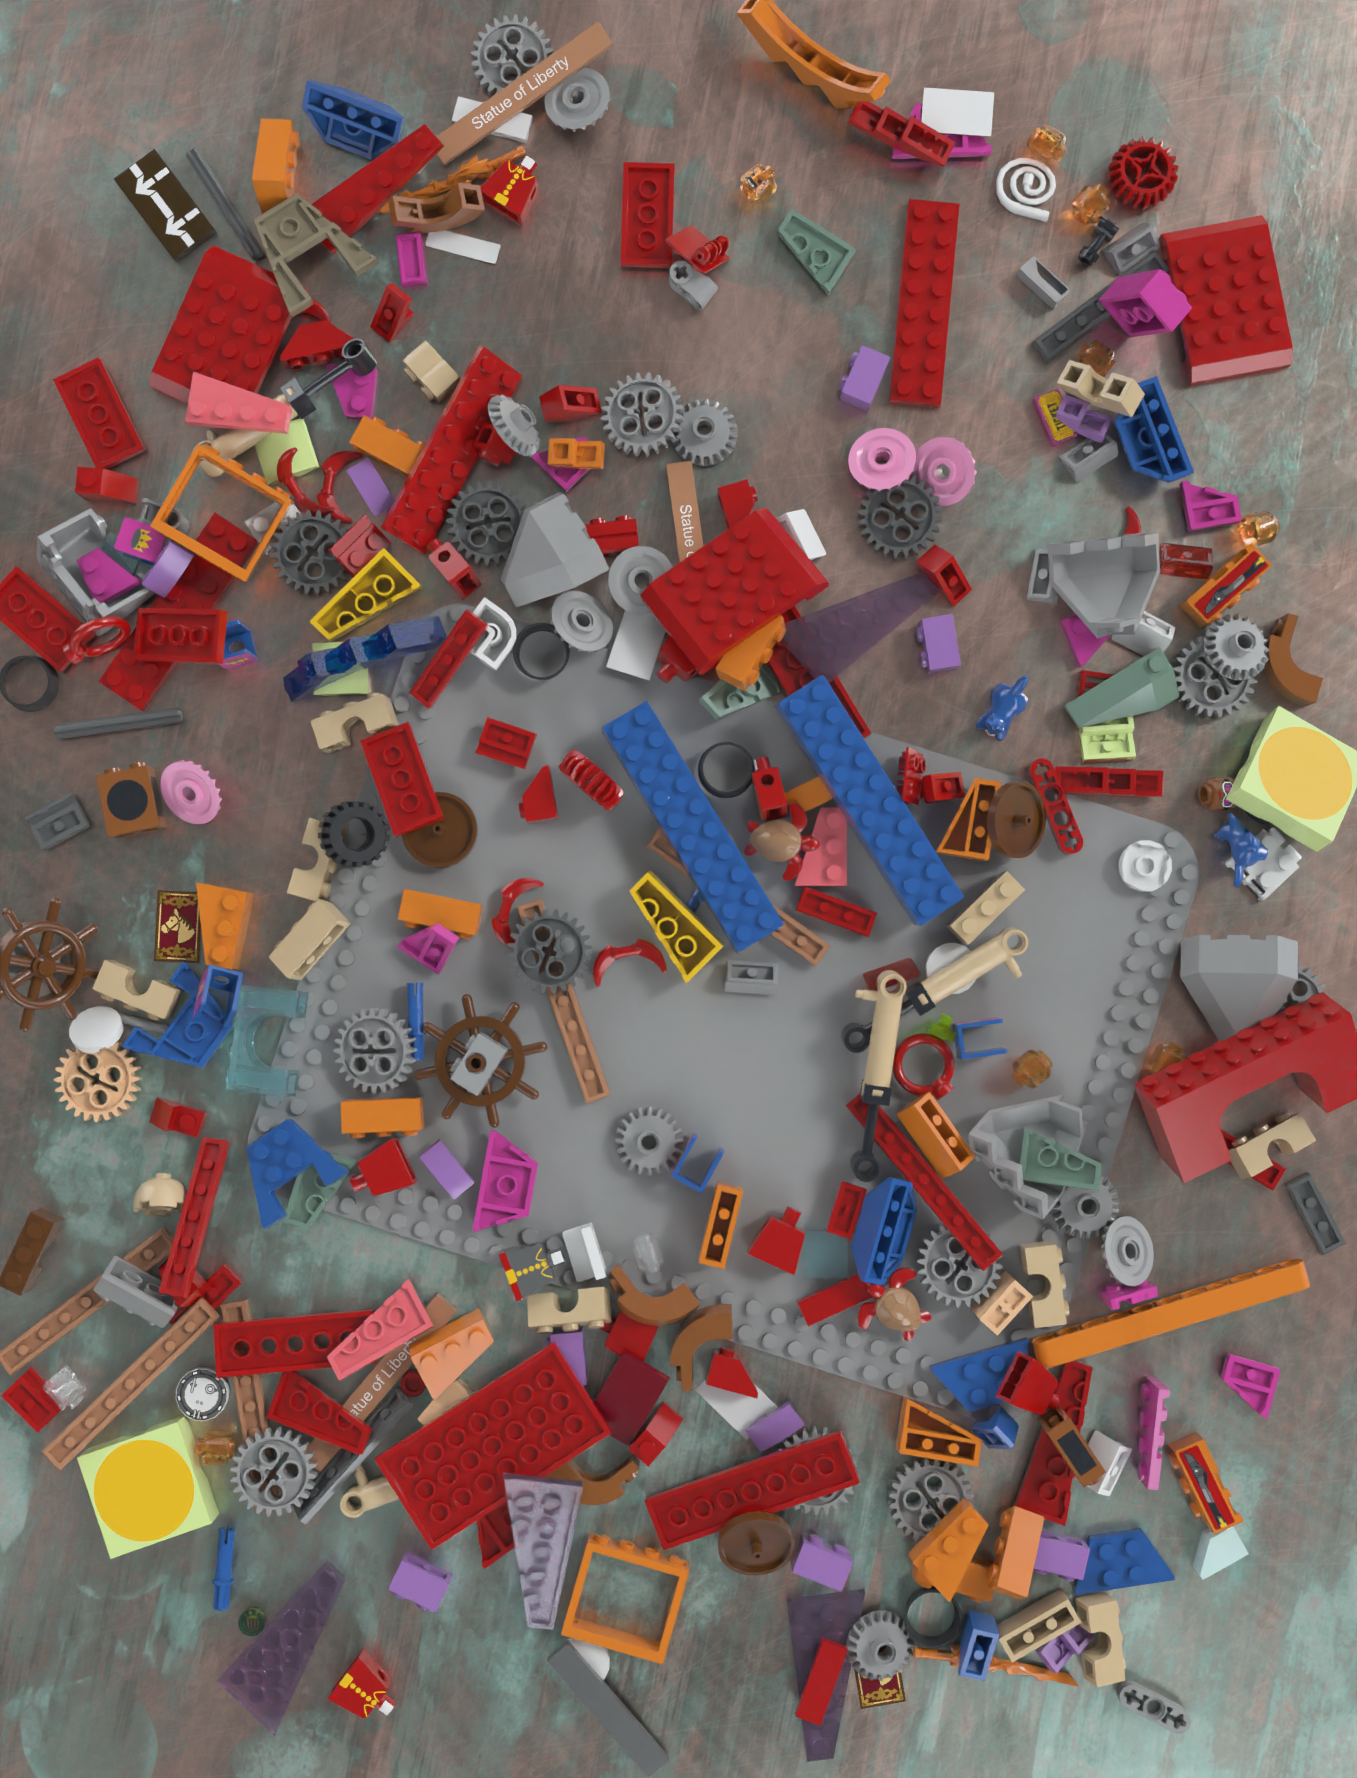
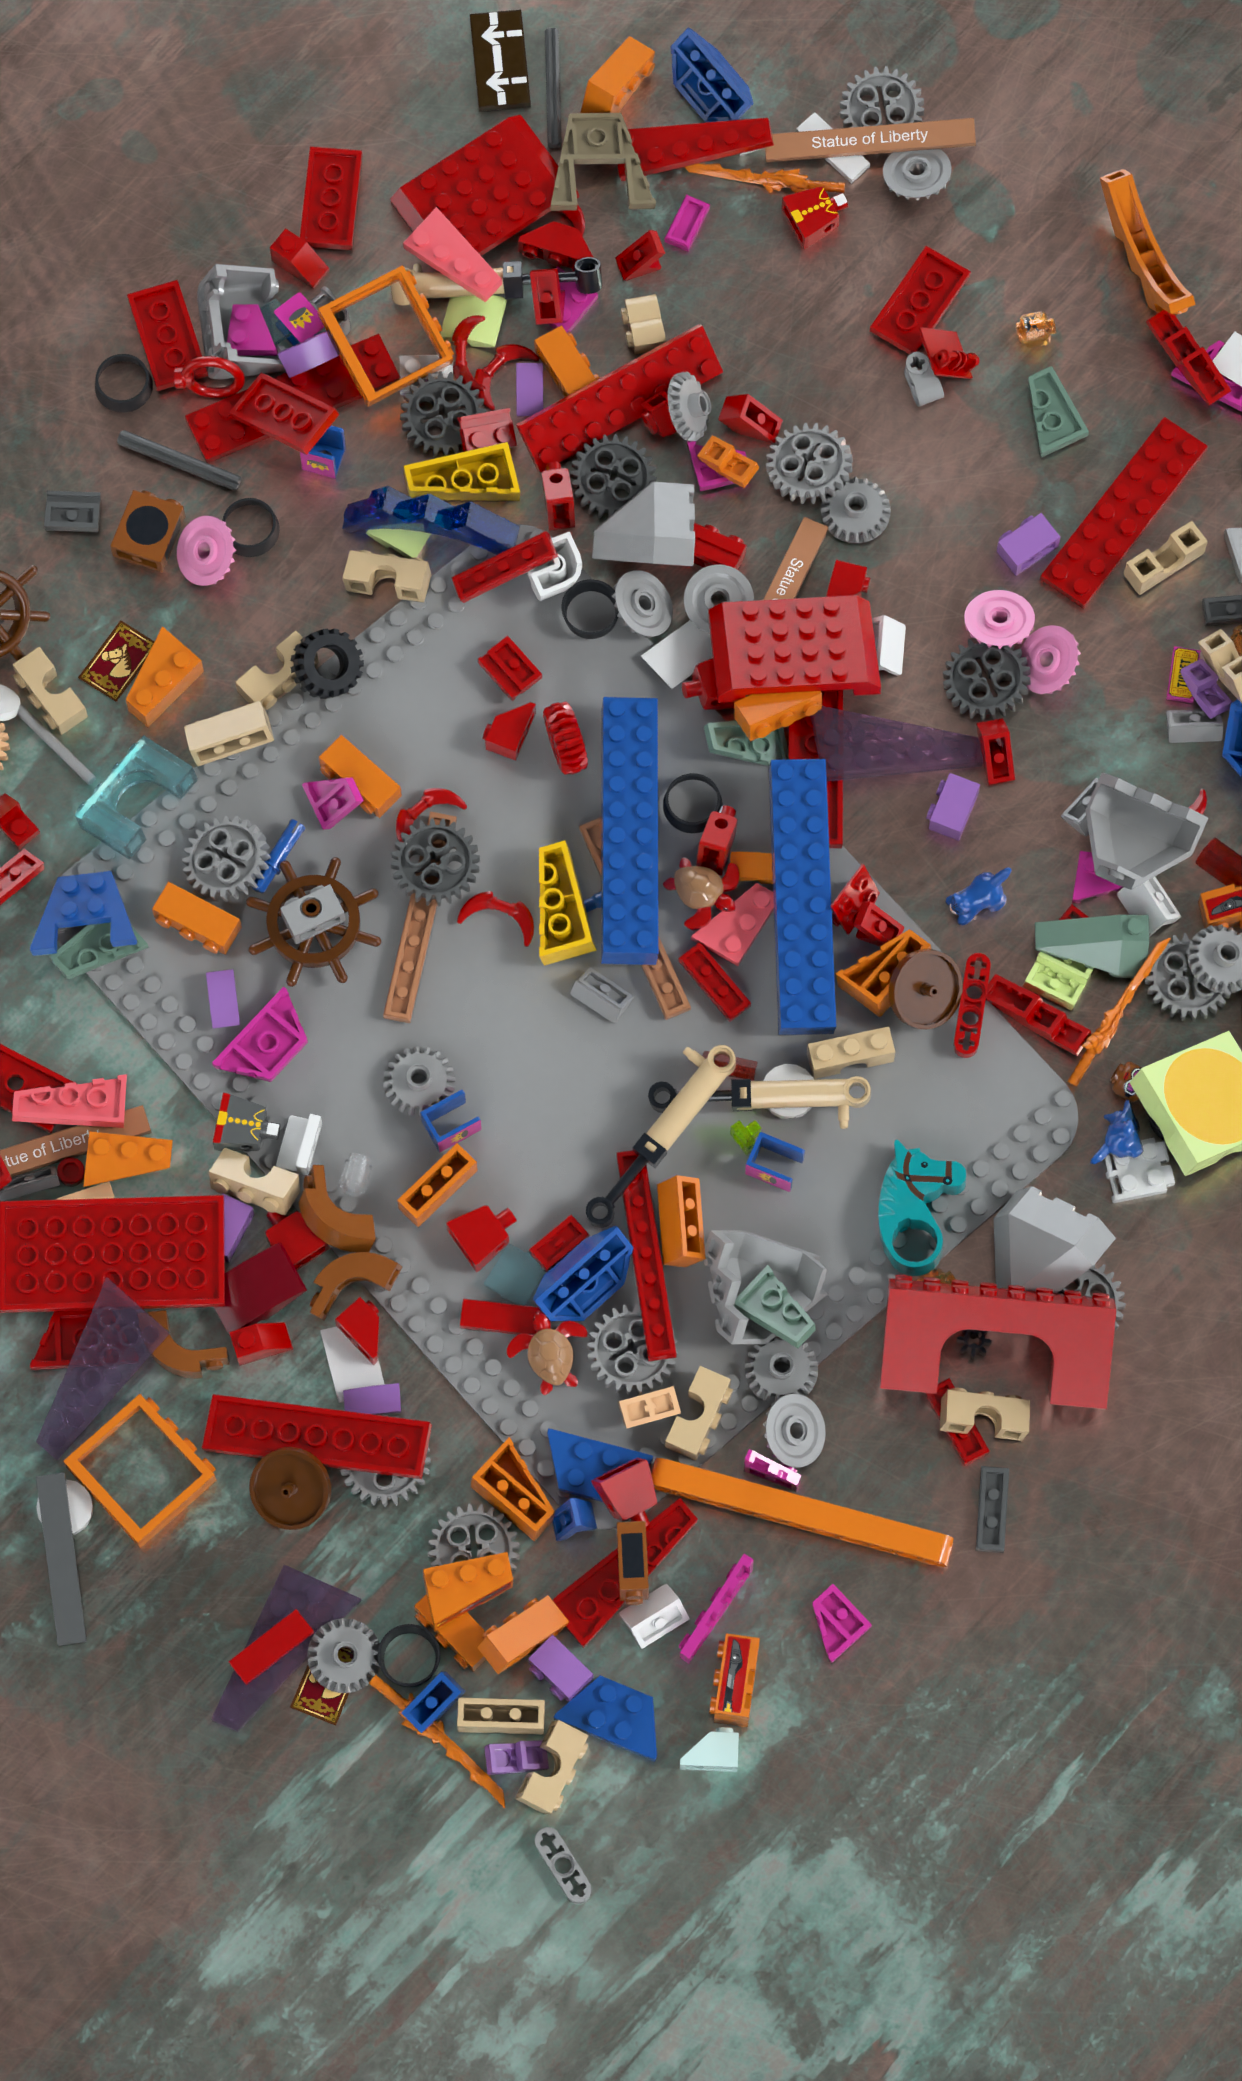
camera: 30 degrees right, 15 degrees down
blue wing [122,962,234,1069] -> none
blue piece [193,964,243,1027] -> none
red torso [349,1136,418,1196] -> none
red plate [360,722,445,837] -> none
dark orange arch [388,183,485,233] -> none
reddish brown piece [402,792,478,868] -> none
white sticker [425,230,501,264] -> none
medium lavender brick [791,1534,853,1592] -> none
red piece [892,1033,955,1100] -> none
clear orange head [1012,1049,1052,1089] -> none
white tile [1118,840,1172,892] -> none
none -> black tyre [222,498,280,557]
none -> red slope [530,268,565,325]
none -> teal animal [878,1139,966,1276]
none -> orange sword [1067,938,1171,1087]
none -> tan arch [1124,521,1208,595]

